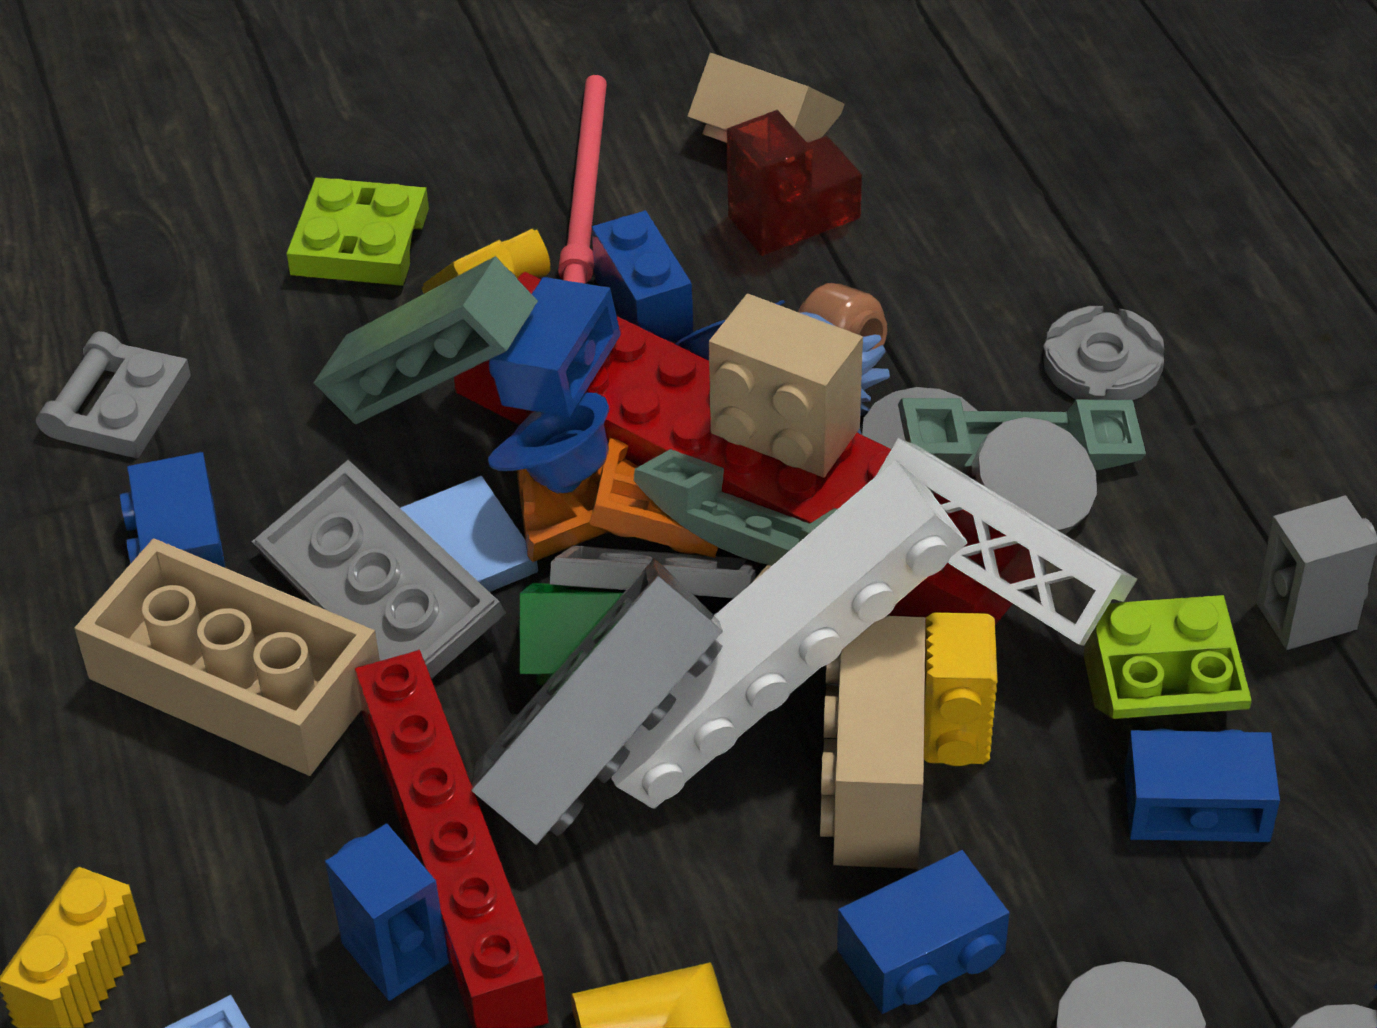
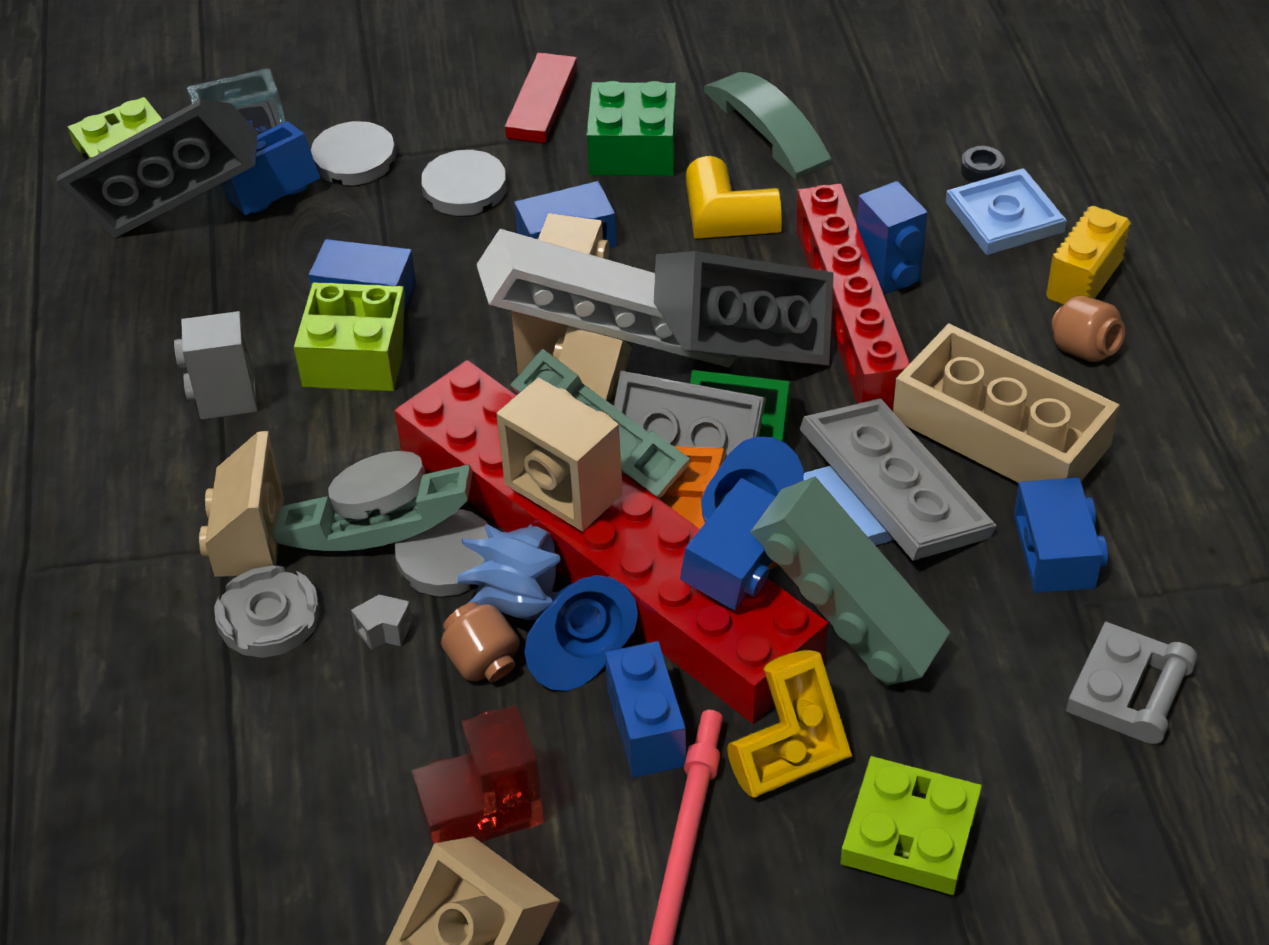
camera: 170 degrees left, 0 degrees up
white fence [876,438,1137,646] -> none
yellow brick [924,613,997,766] -> none
none -> tan slope [199,431,284,577]
none -> light grey piece [351,595,413,650]
none -> nougat head [1052,296,1125,362]

